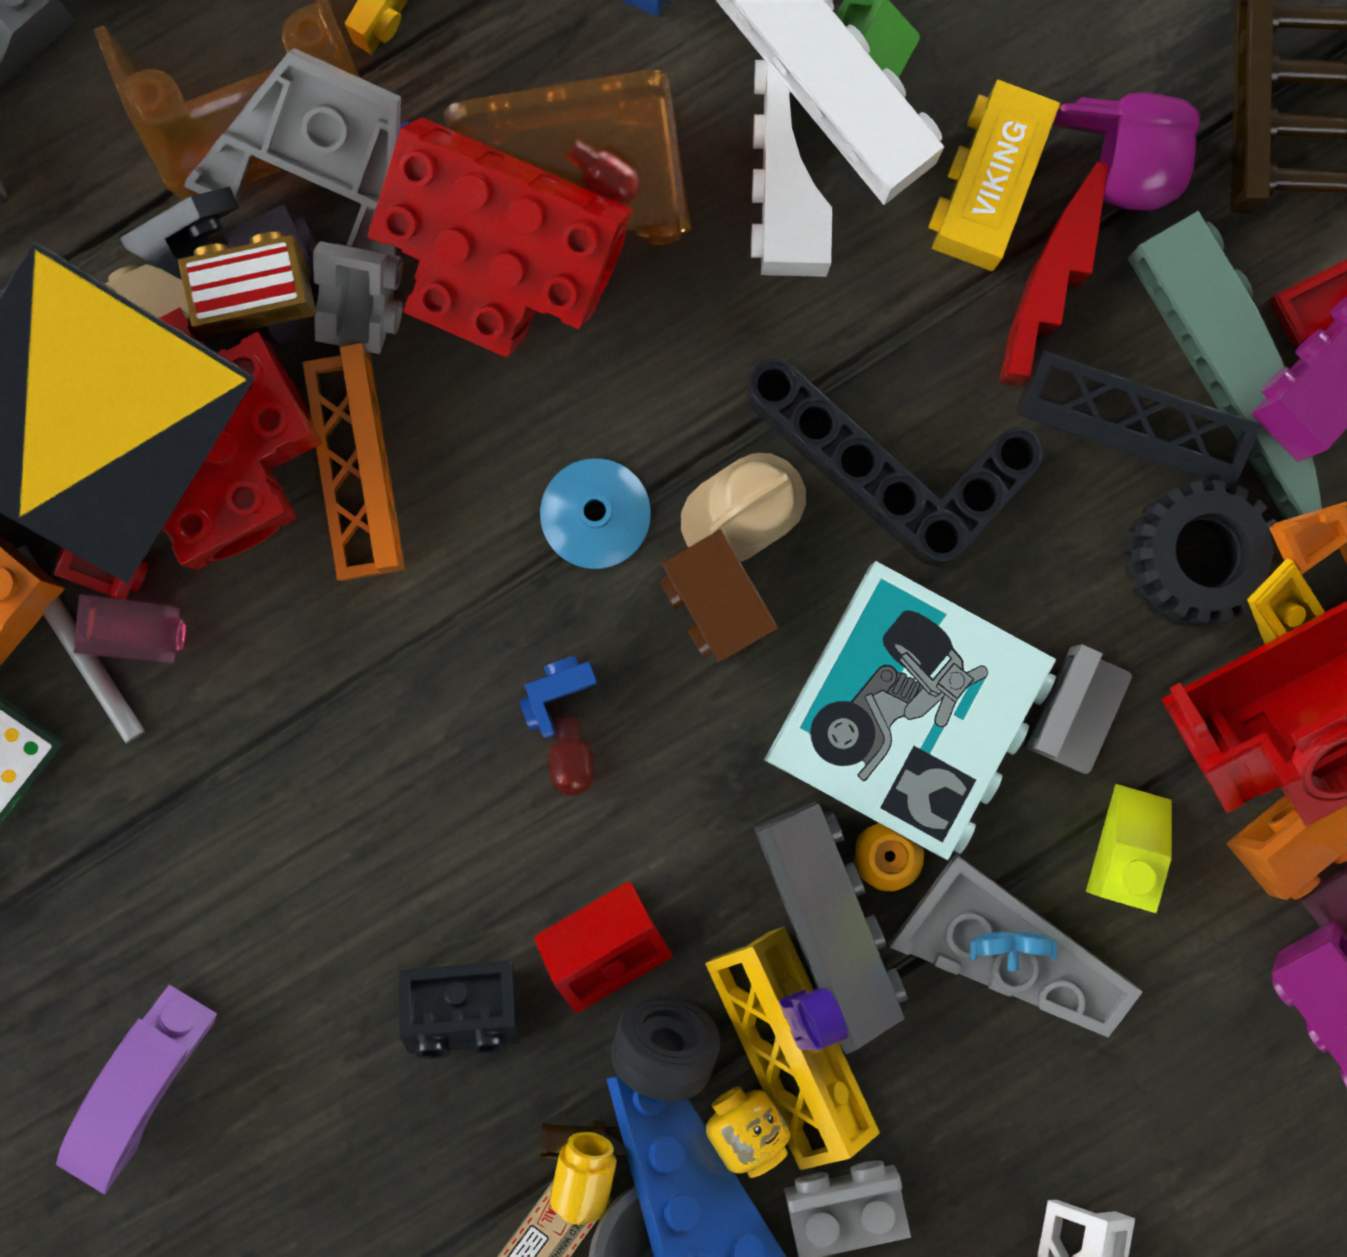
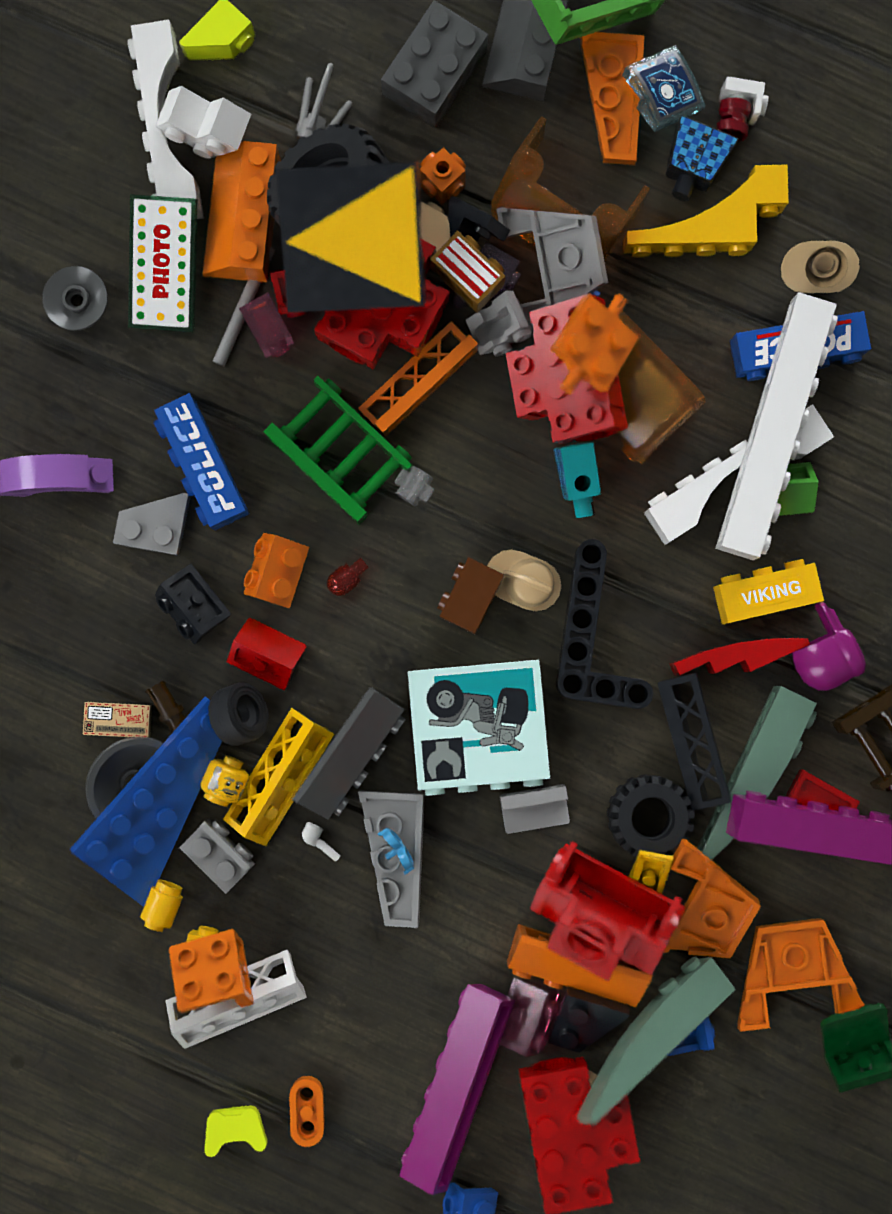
camera: 55 degrees right, 0 degrees up
blue bracket [519,656,598,739] -> none
dark azure dish [540,458,651,569] -> none
yellow brick [550,1132,617,1225] -> none
clear red cylinder [565,139,641,205] -> none
dark purple piece [779,988,848,1051] -> none
light orange plate [854,823,924,891] -> none
neon yellow slope [1086,784,1172,913] -> none
none -> light grey wing [113,493,190,556]
none -> blue brick [153,393,250,531]
none -> orange bracket [244,533,309,609]
none -> green fence [263,375,413,525]
none -> white hand [302,822,340,862]
none -> clear gear [394,466,435,506]
none -> orange brick [420,147,466,205]
none -> orange plate [550,294,639,394]
none -> teal torso [553,442,601,518]

